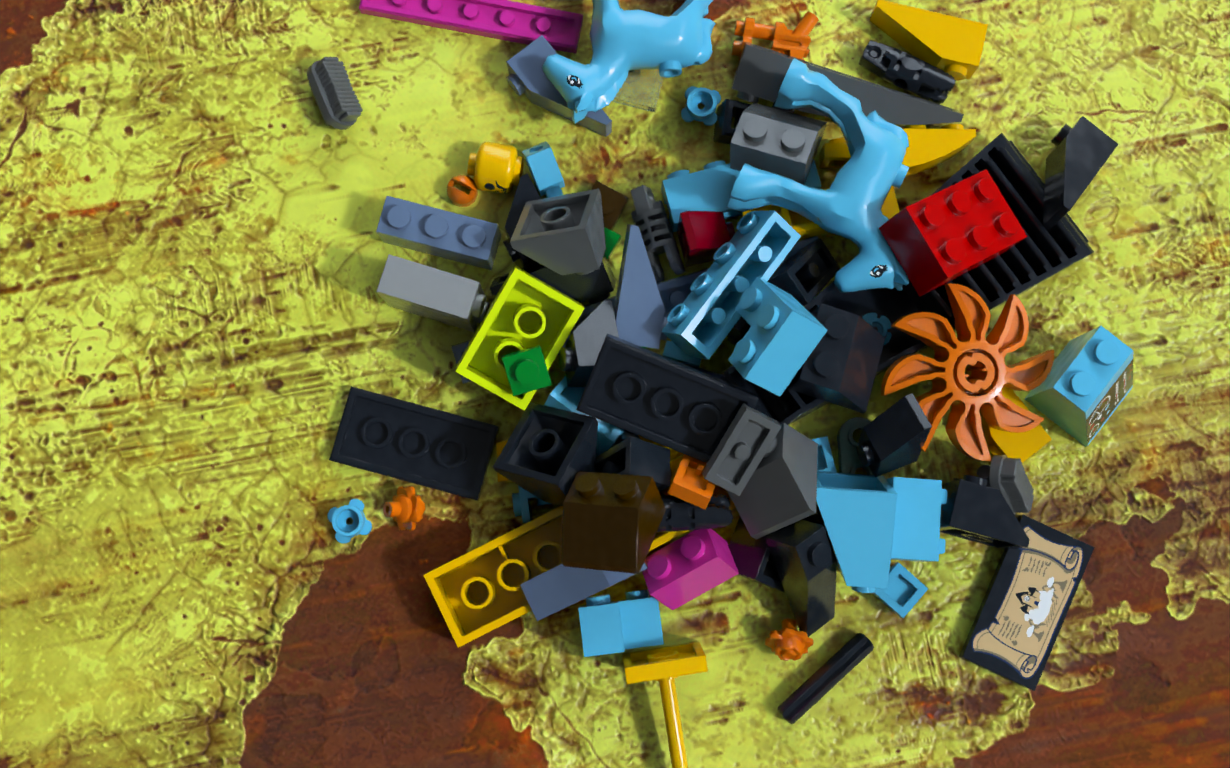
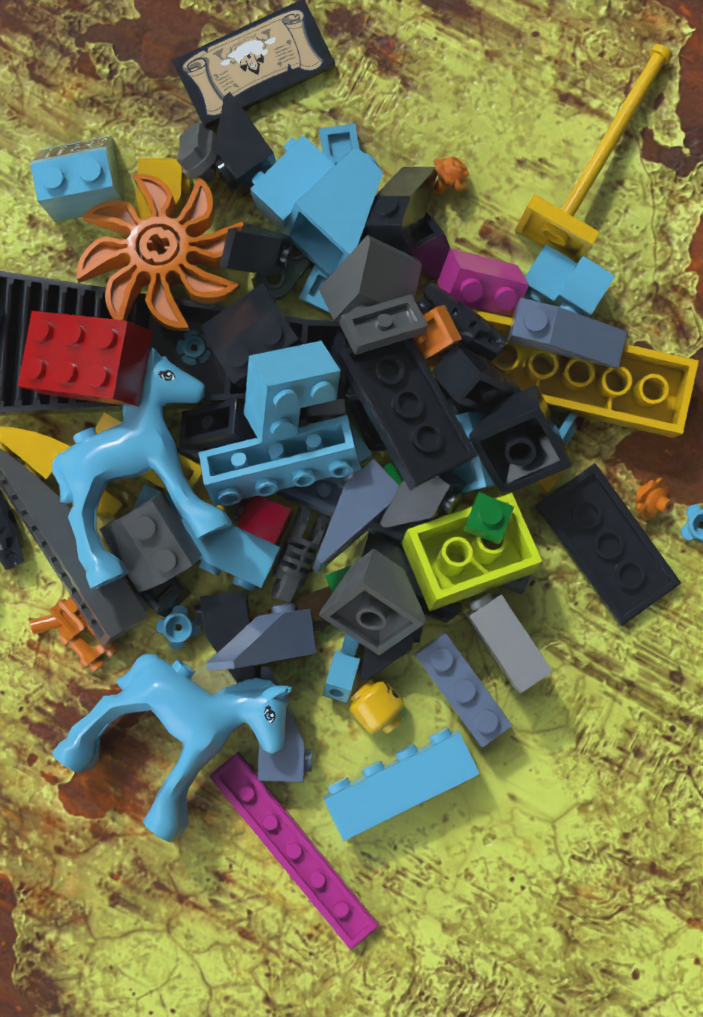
camera: 140 degrees left, 5 degrees up
dark grey piece [307,57,363,130] -> none
orange hinge [447,175,478,207] -> none
dark brown slope [561,471,666,574] -> none
black axle [778,633,874,724] -> none
none -> black slope [195,591,258,684]
none -> sand blue slope [207,603,316,671]
none -> dark grey plate [307,399,345,423]
none -> medium azure brick [324,727,480,841]

